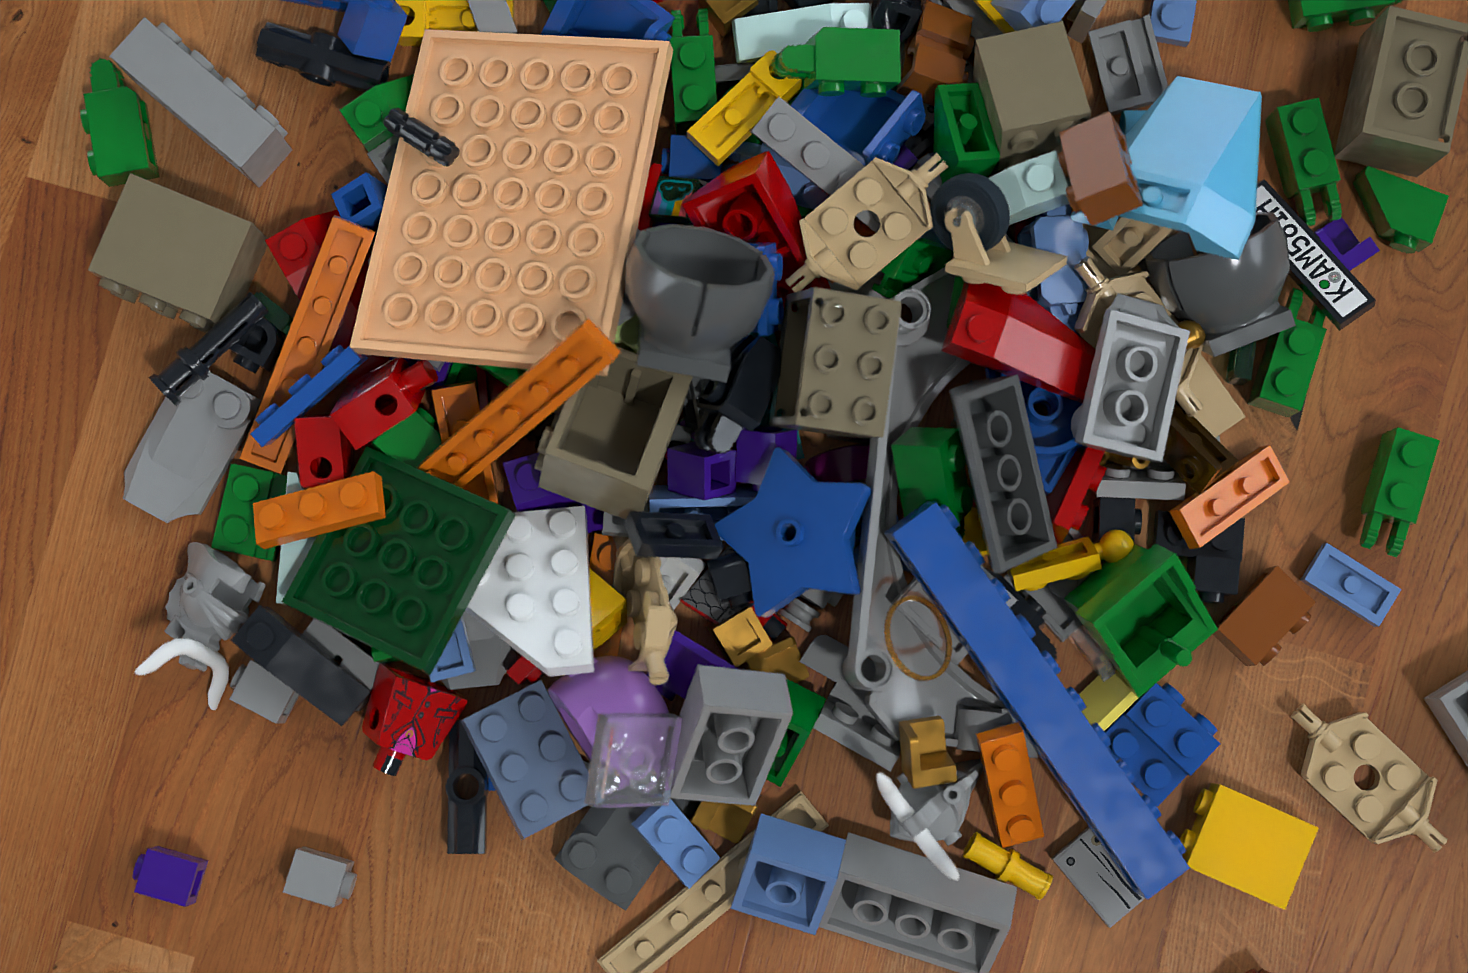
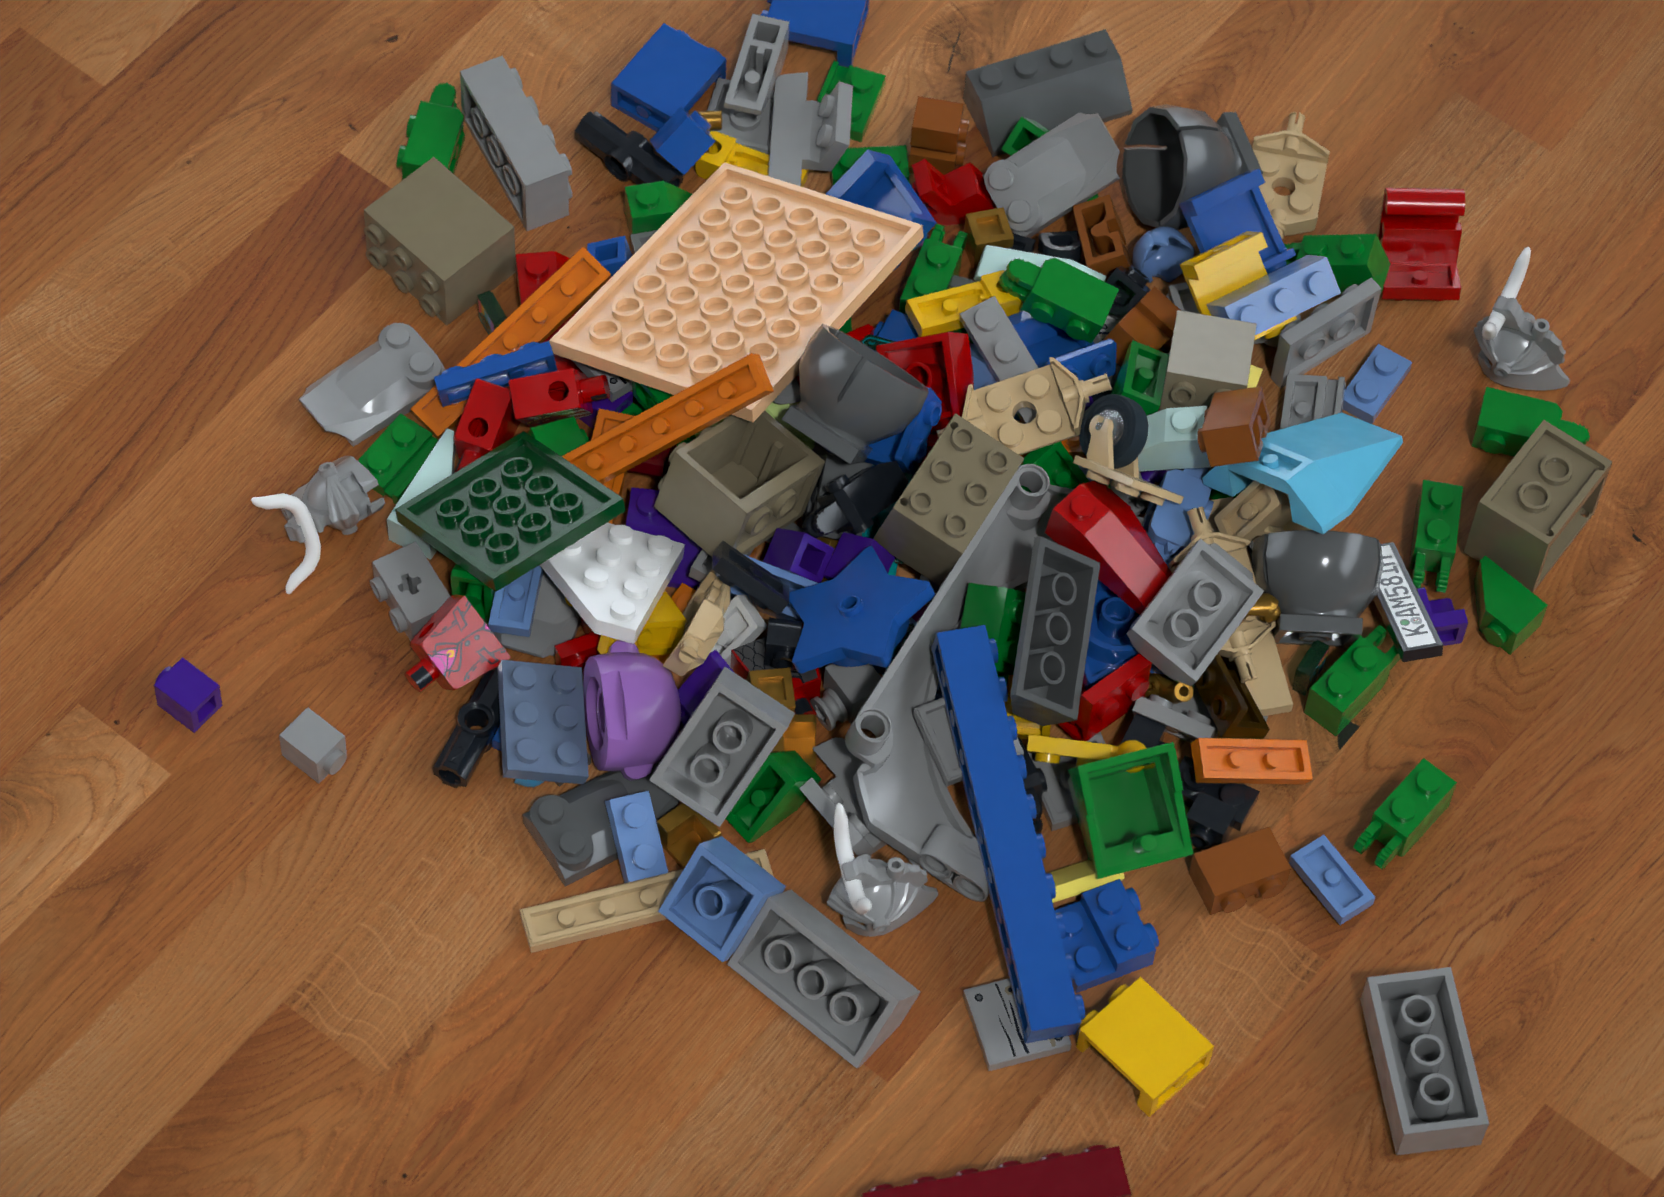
camera: 20 degrees right, 25 degrees down
black pin [149,292,270,406] -> none
black plate [229,318,283,374] -> none
light grey brick [230,660,300,724] -> none
black slope [231,605,371,726] -> none
orange plate [253,471,386,549] -> none
black axle [383,108,459,166] -> none
clear plate [584,713,682,808] -> none
clear orange piece [884,596,952,681] -> none
pearl gold panel [899,716,957,789] -> none
yellow pin [962,832,1053,900] -> none
orange plate [976,722,1044,848] -> none
clear tile [1070,626,1116,682] -> none
tan plate [1291,704,1448,853] -> none

